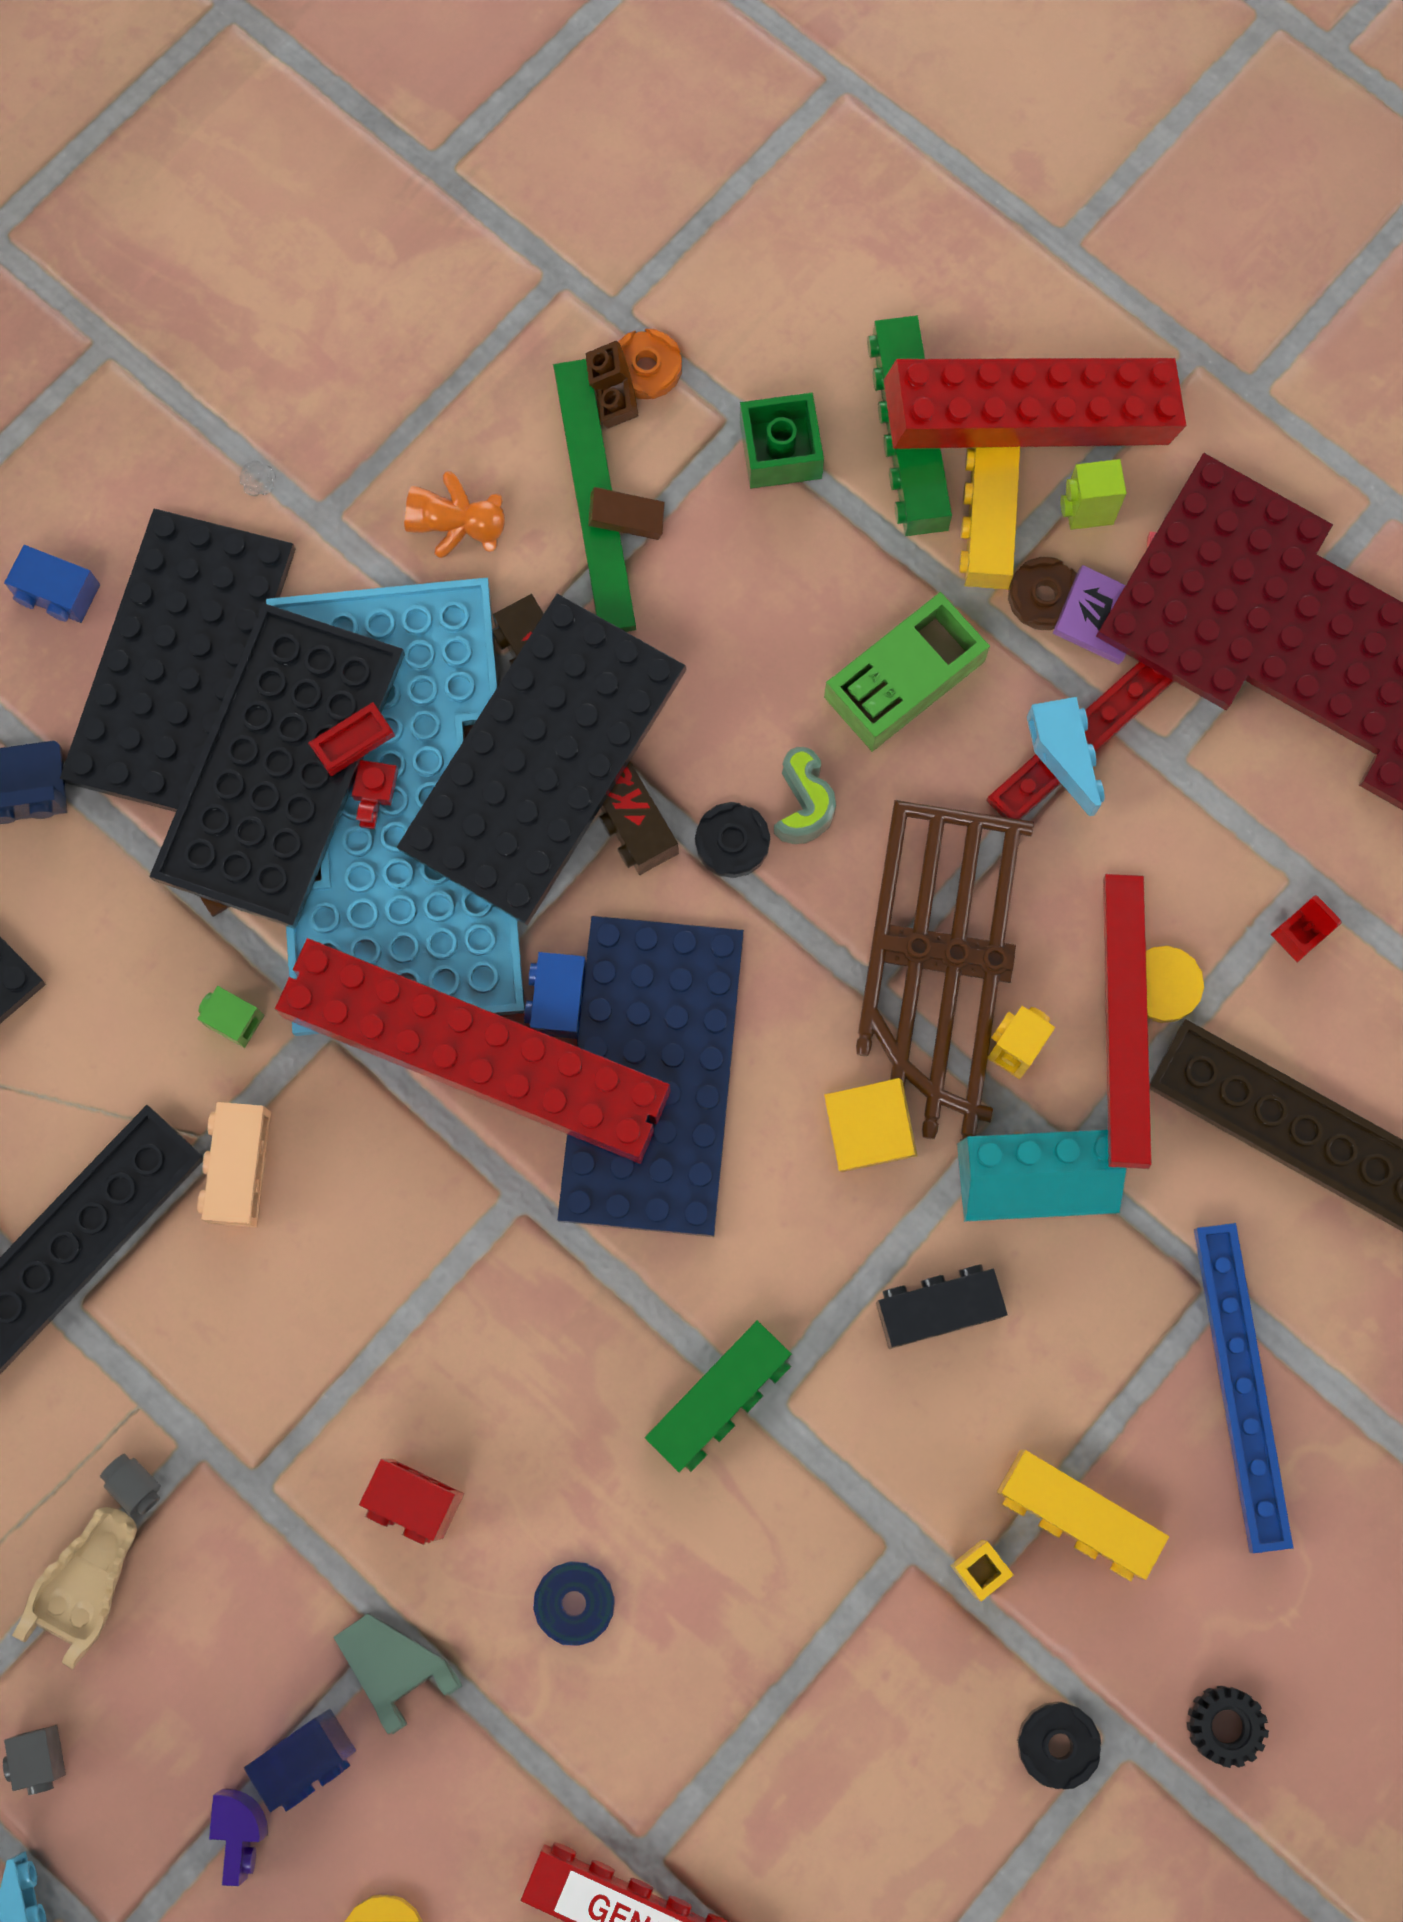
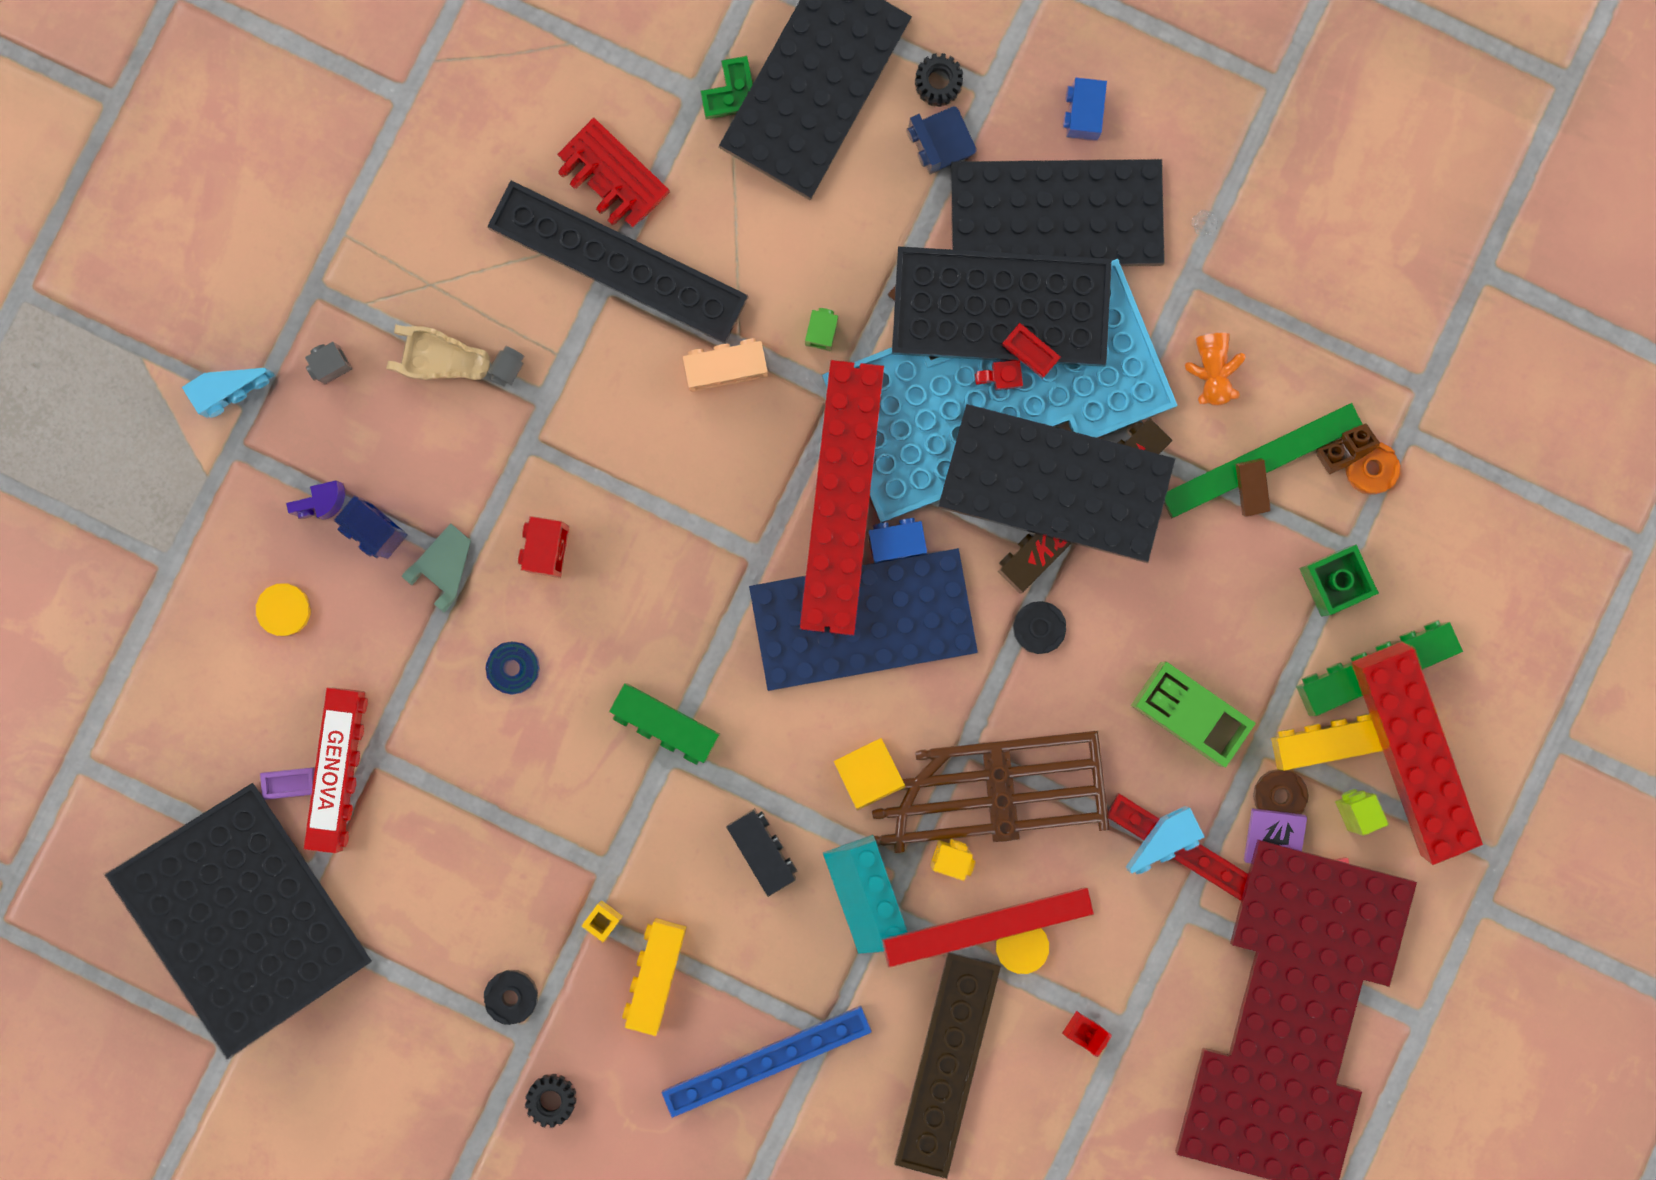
camera: 70 degrees right, 10 degrees up
sand green animal [774,747,836,844] -> none

